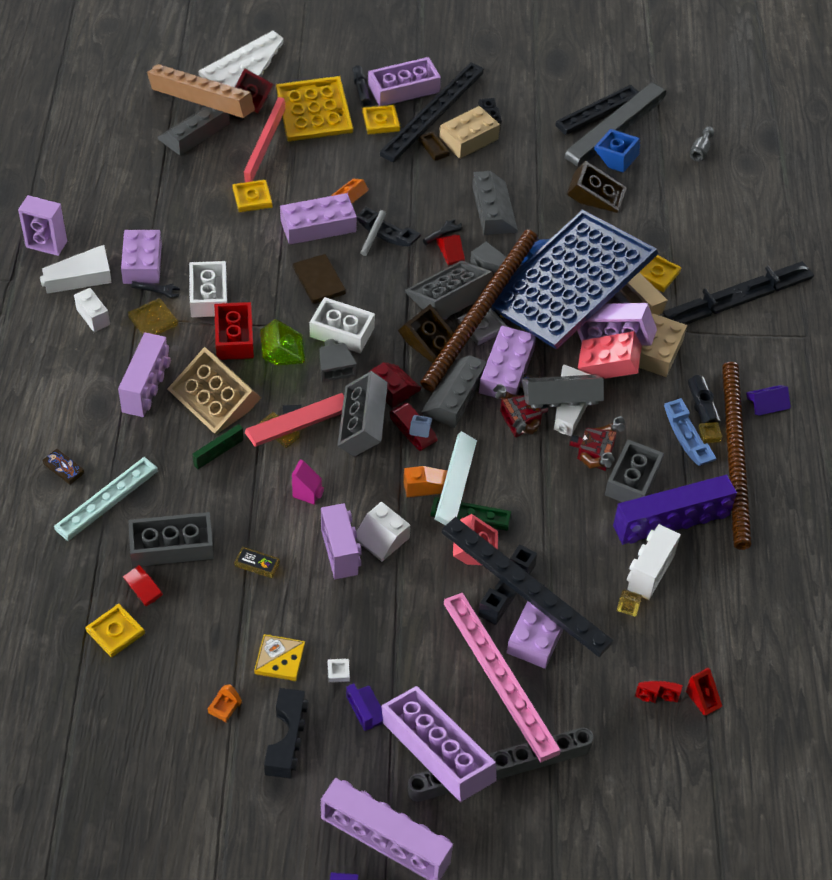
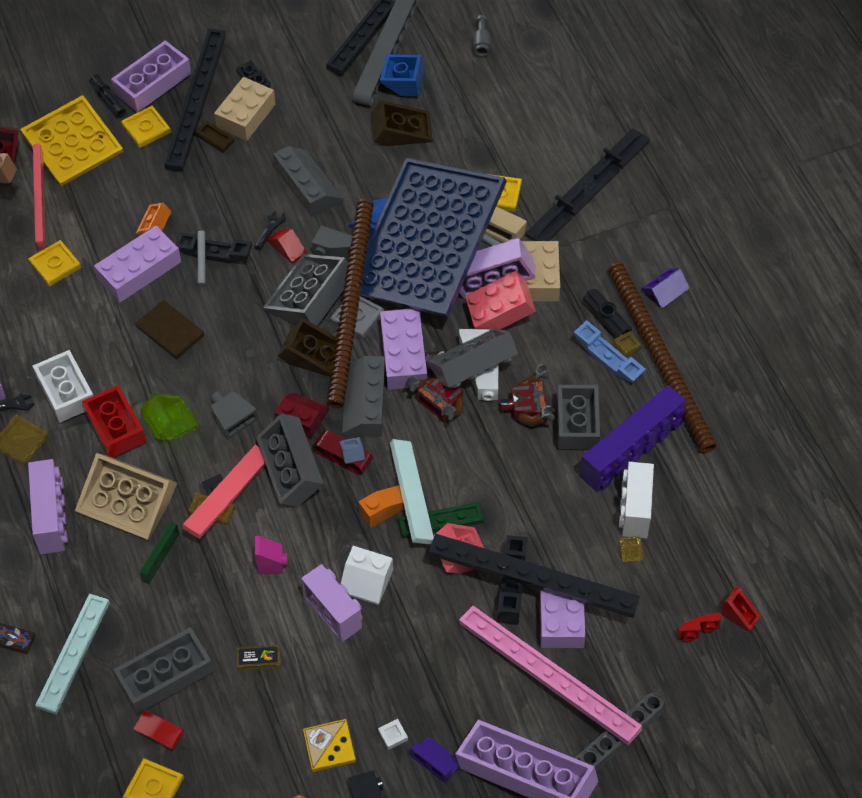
camera: 20 degrees left, 5 degrees up
white brick [310,297,375,353] -> none

